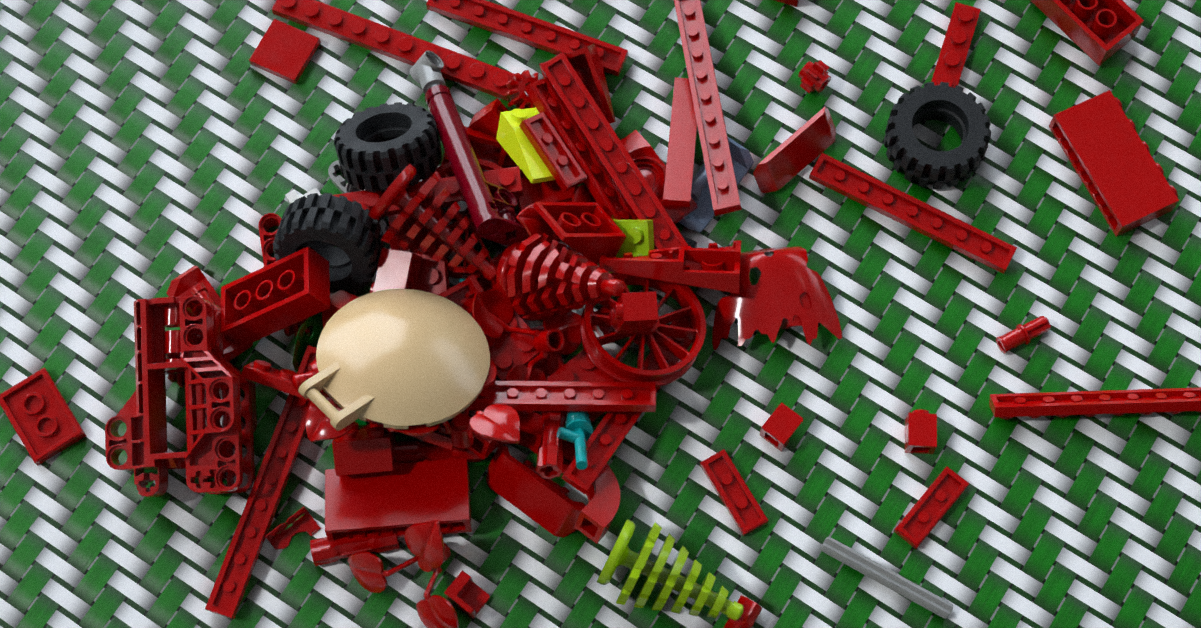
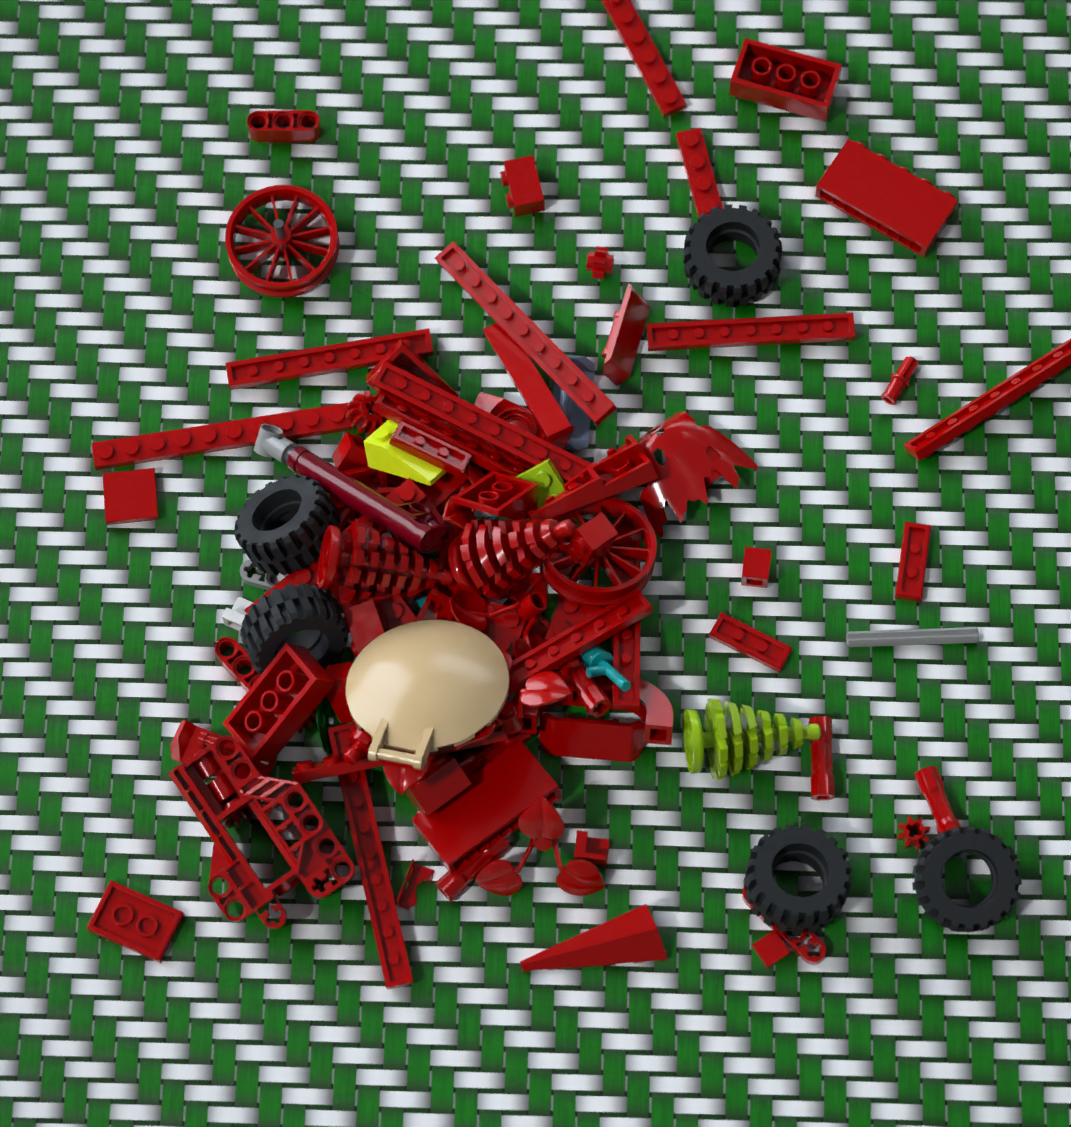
camera: 30 degrees left, 0 degrees up
red brick [905,409,937,454] -> none

